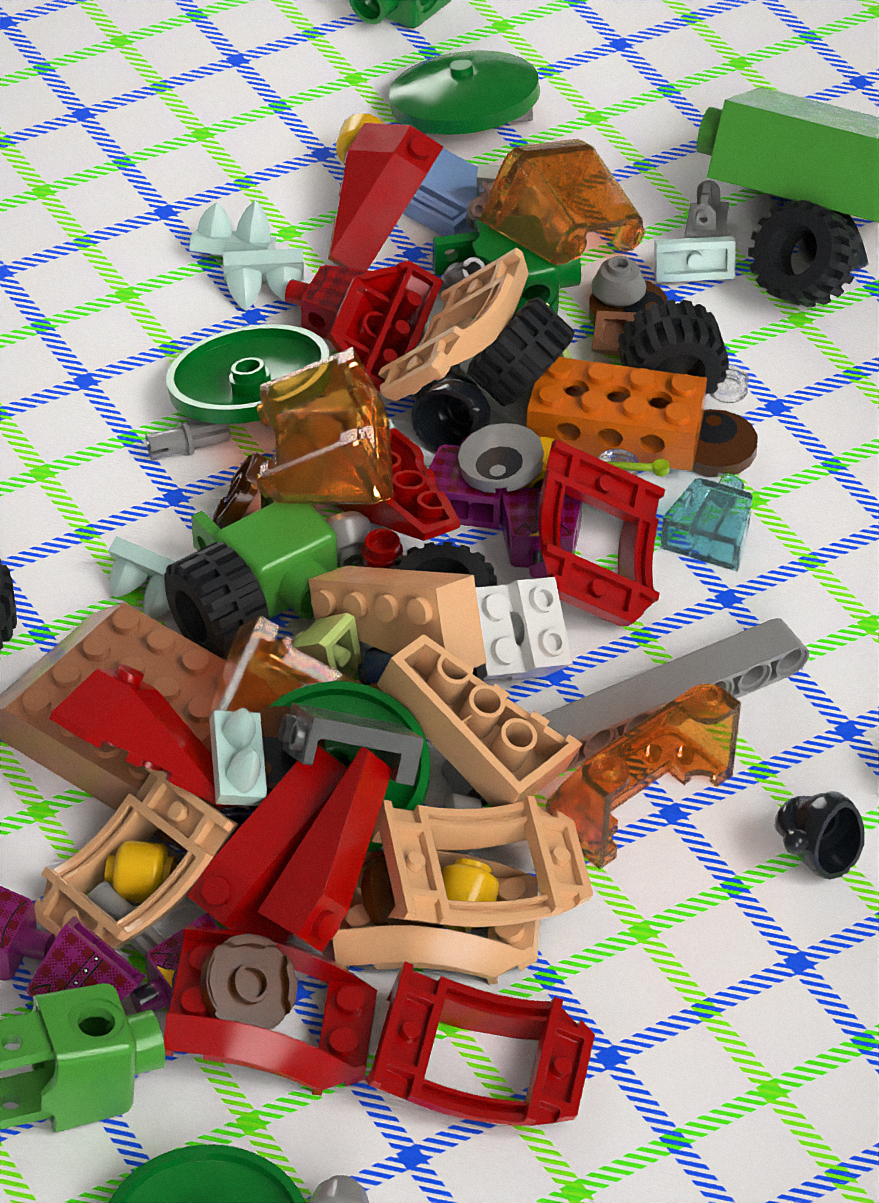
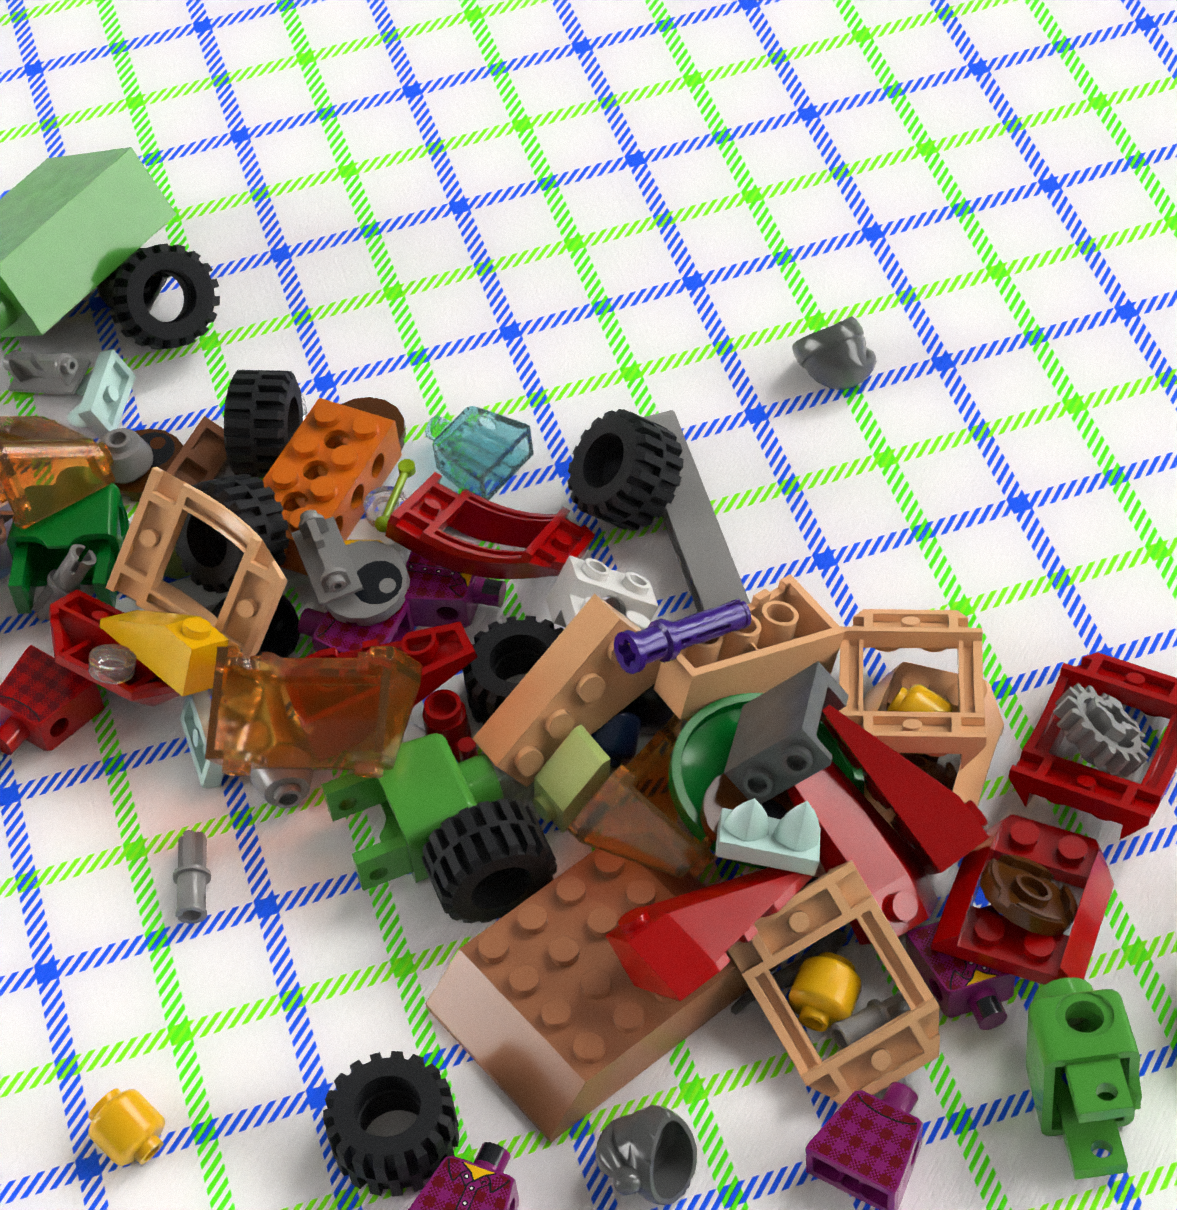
camera: 70 degrees left, 5 degrees up
torso [26,916,145,1001] -> none
light aqua tile [108,536,176,619] -> none
green dish [166,324,332,424] -> none
reddish brown tile [212,452,270,529] -> none
clear orange windscreen [546,684,741,870] -> none
black piece [774,791,865,879] -> none
none -> clear tile [88,644,136,684]
none -> yellow slope [99,610,229,697]
none -> light grey hinge [291,510,363,606]
none -> black tyre [567,409,684,531]
none -> dark purple pin [614,598,751,674]
none -> light grey gear [1053,684,1150,777]

